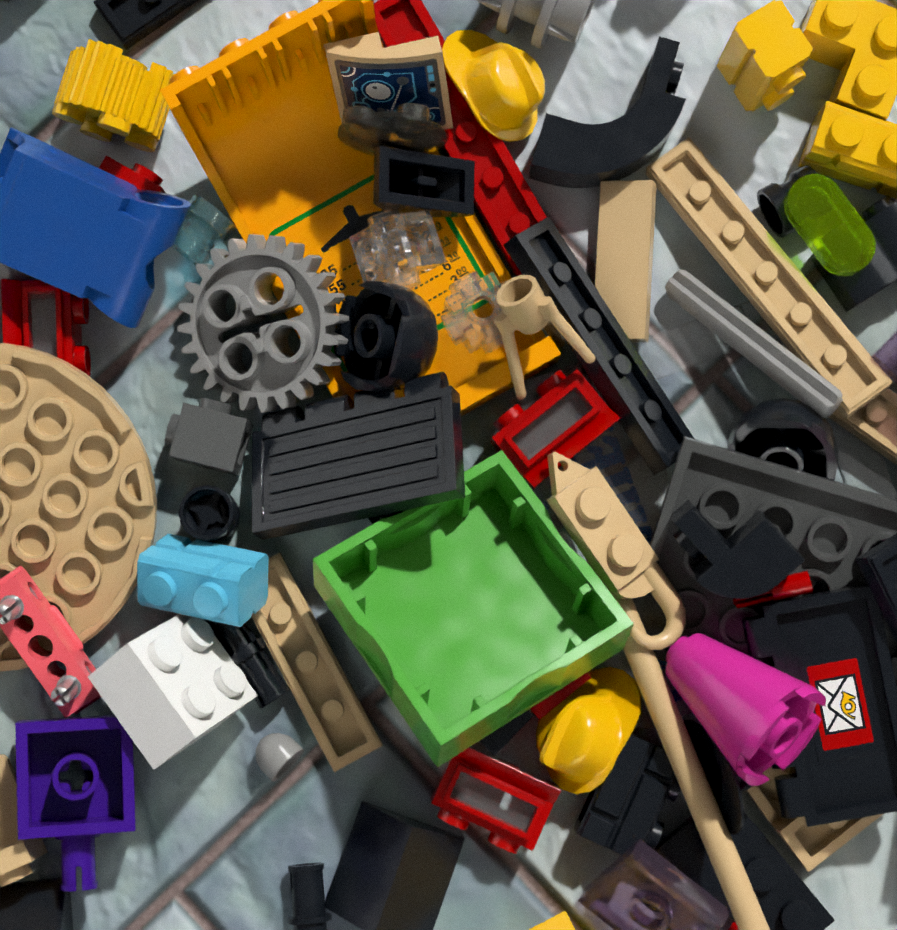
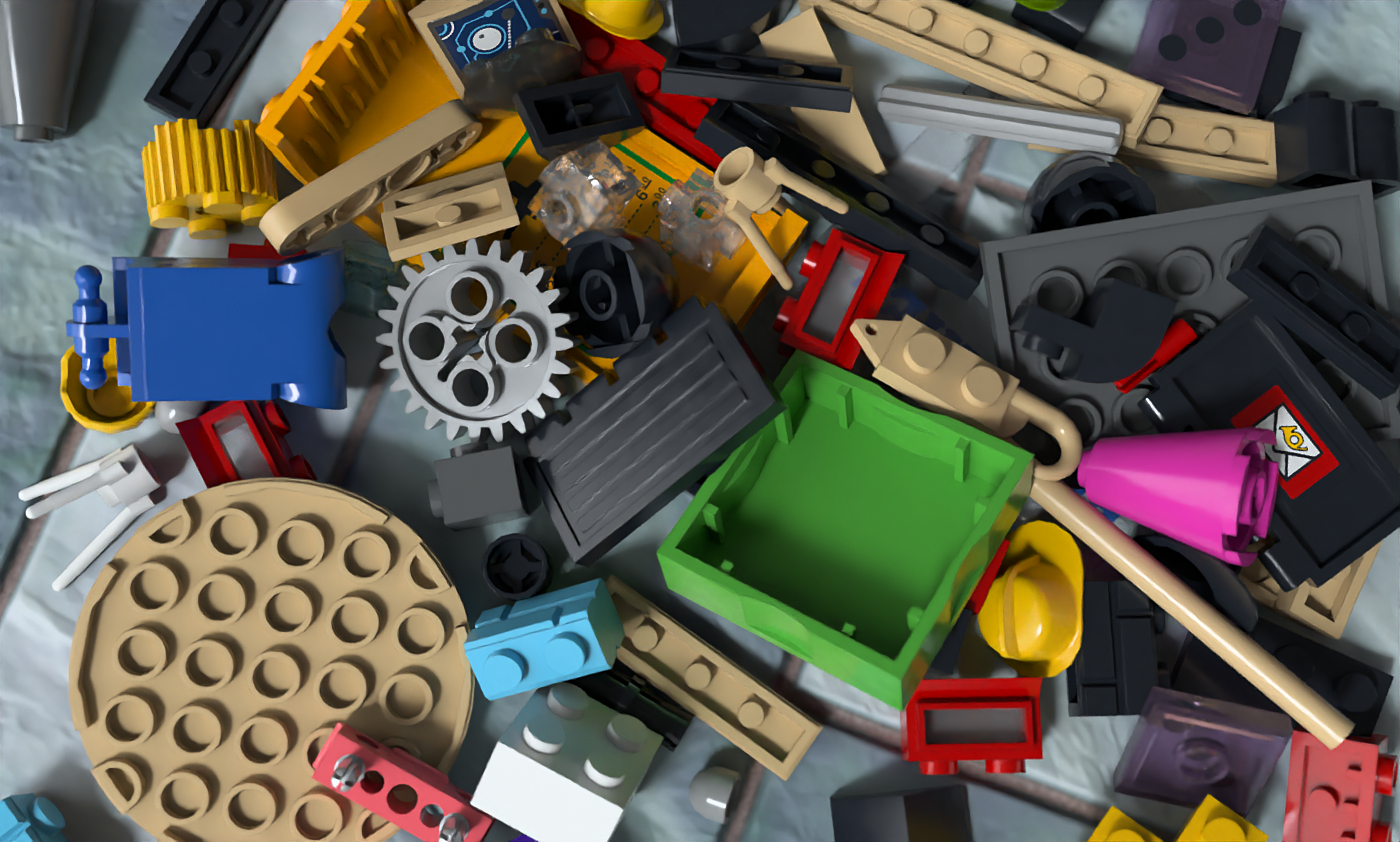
camera: 20 degrees left, 5 degrees down
none -> tan beam [259,99,483,256]
none -> tan slope [381,162,520,262]
none -> black tile [661,47,855,113]

